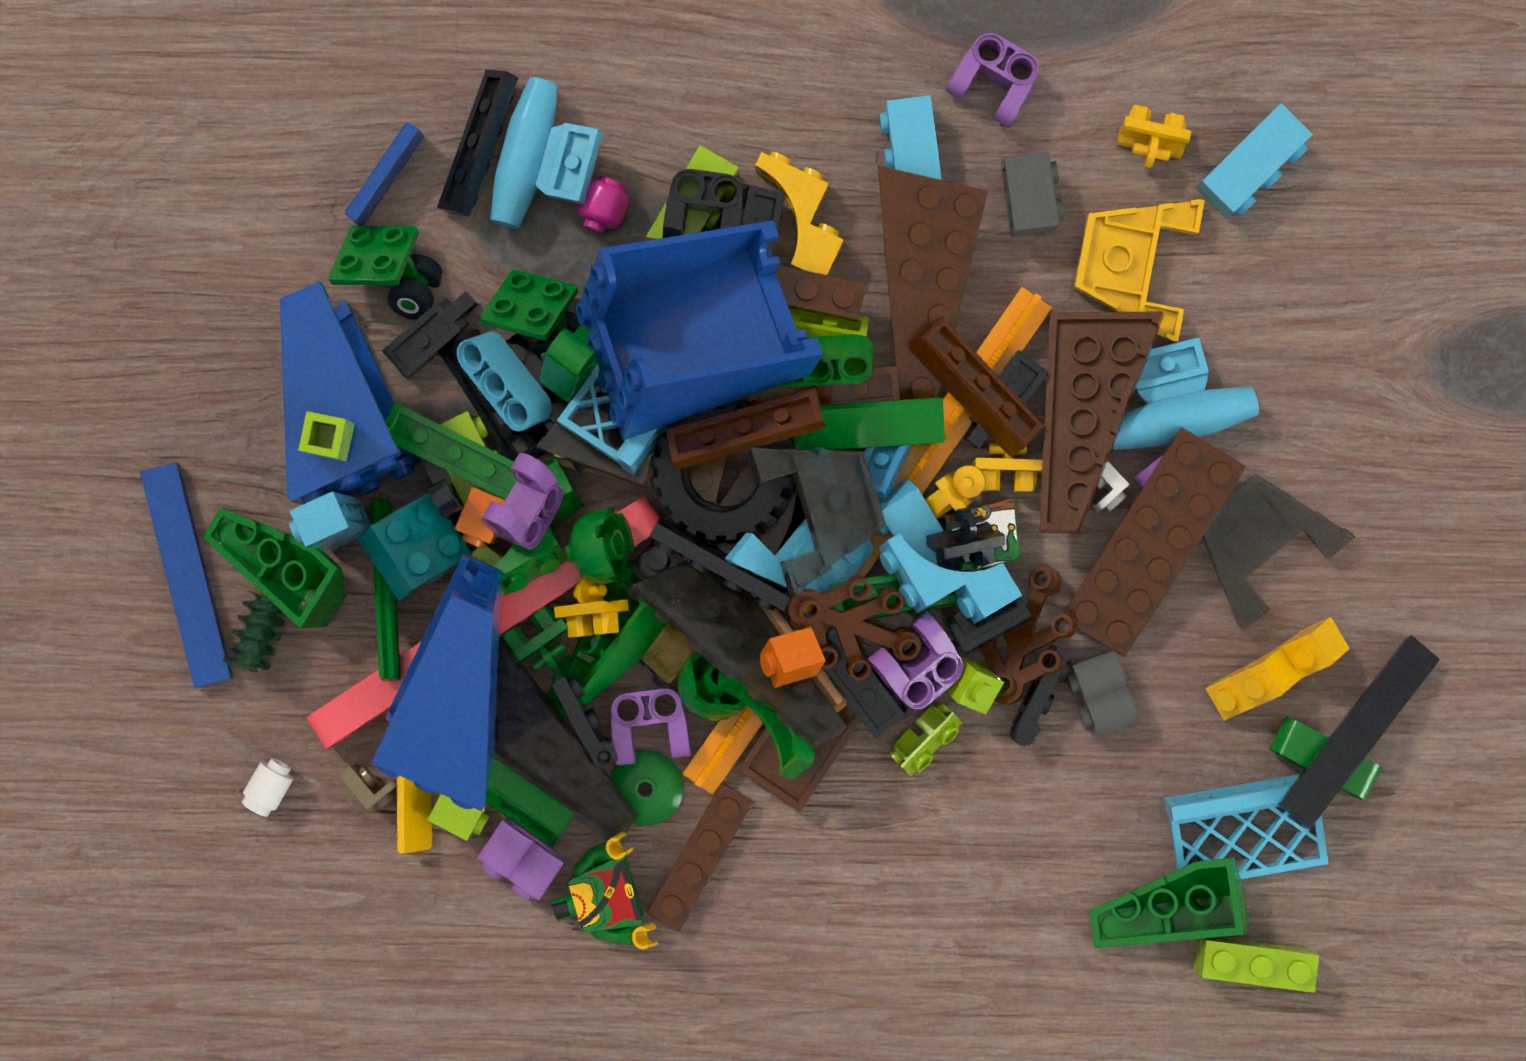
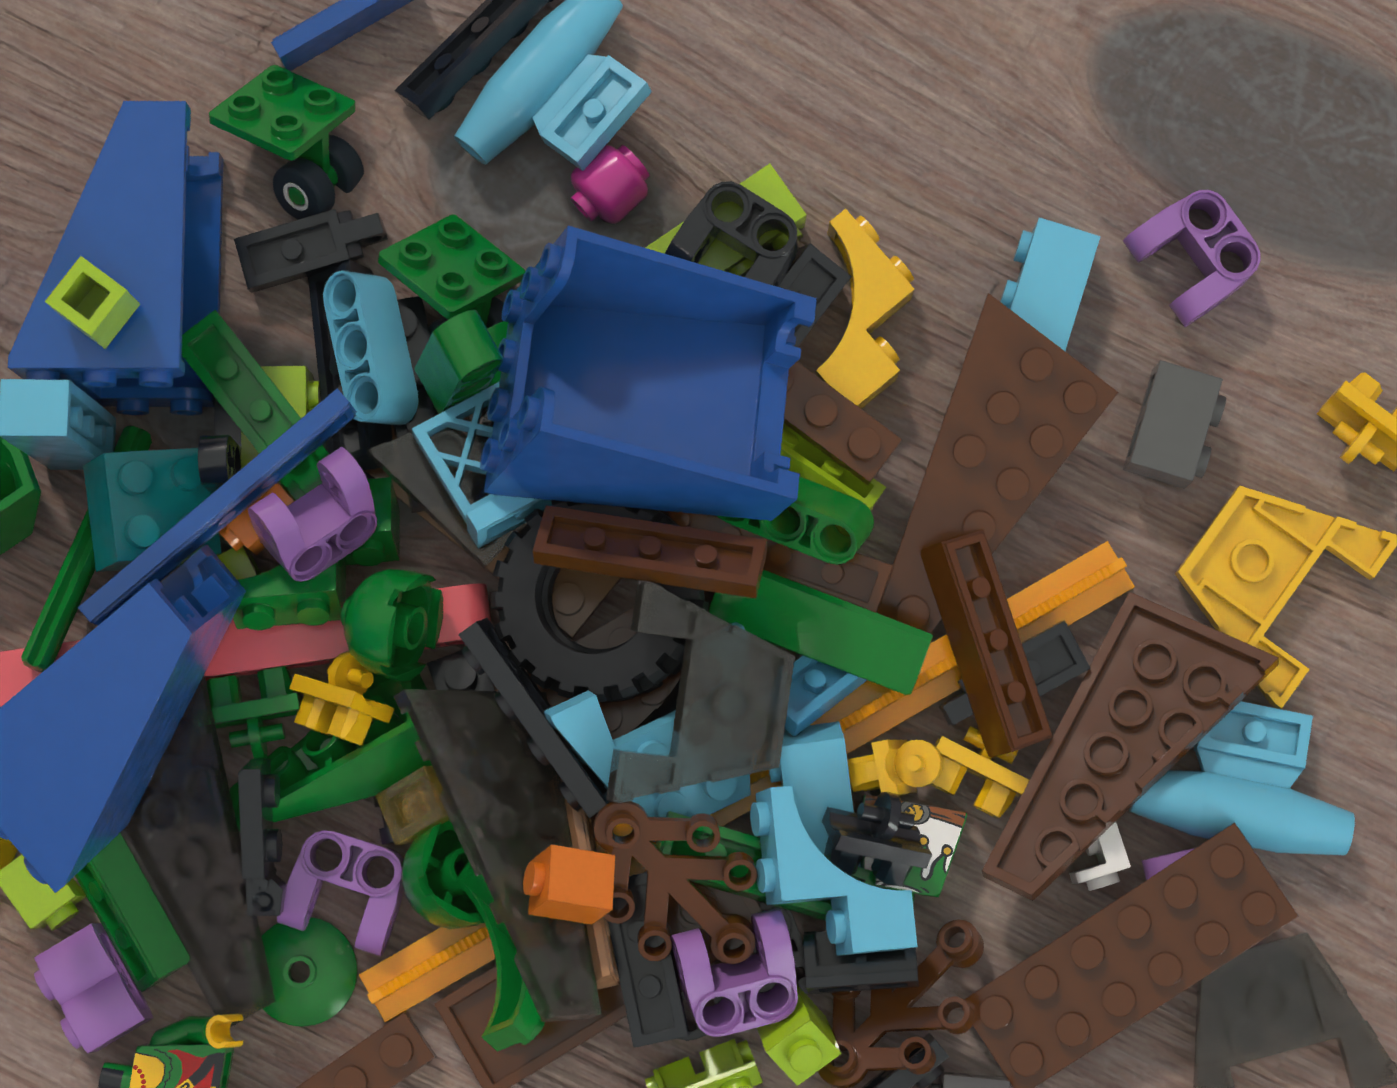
camera: 25 degrees right, 5 degrees down
none -> blue tile [78,388,357,626]

